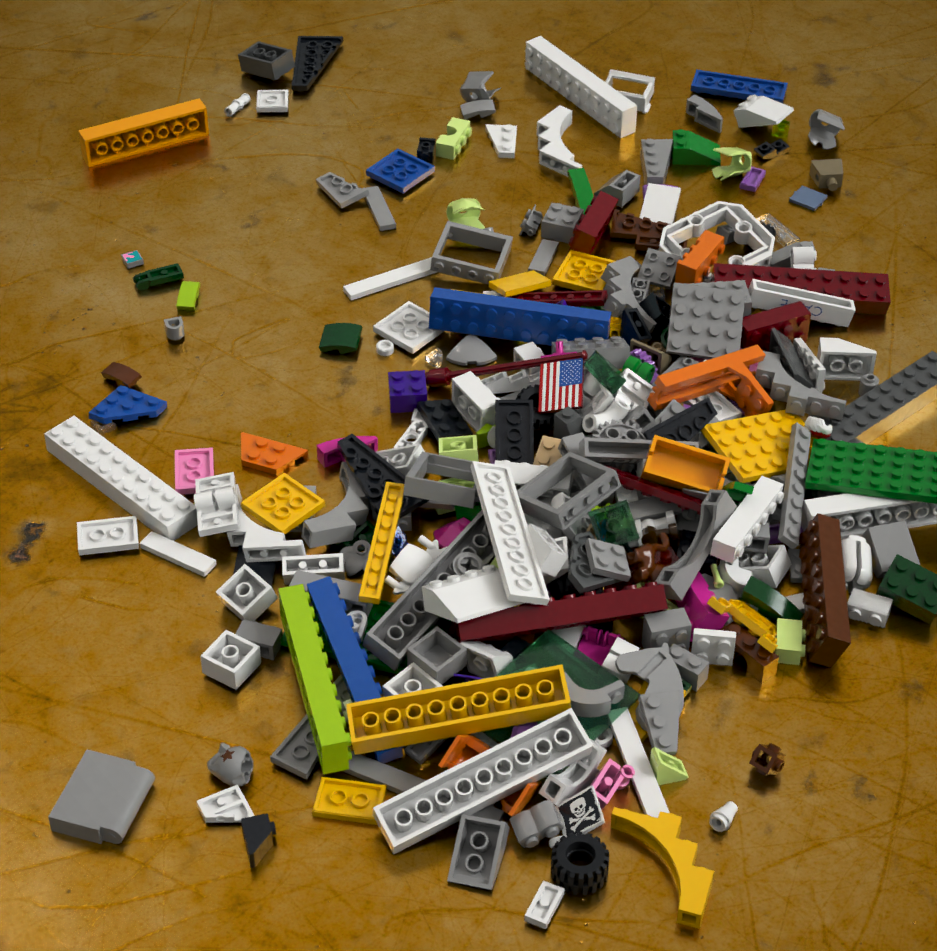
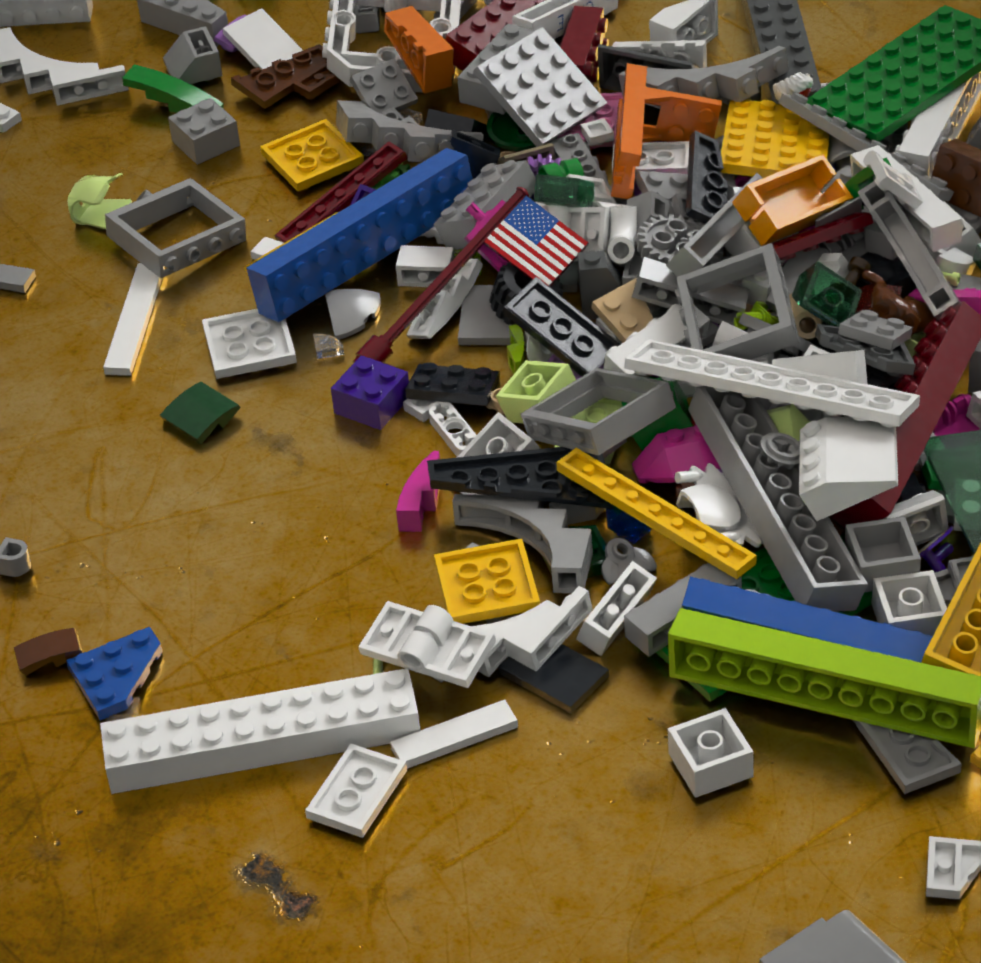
camera: 50 degrees left, 0 degrees up
bright pink plate [175,448,214,495] -> none
light grey piece [207,743,253,787] -> none
white brick [216,564,278,621] -> none
light grey brick [235,619,283,660] -> none
orange wing [241,432,308,475] -> none
white tile [376,340,394,356] -> none
white brick [452,371,500,432] -> none
yellow tile [488,270,551,297] -> none
light grey hinge [519,205,543,236] -> none
light grey tile [528,239,559,276] -> none
dark red brick [568,191,619,255] -> none
light grey brick [858,374,879,397] -> none
none -> white plate [863,150,923,209]

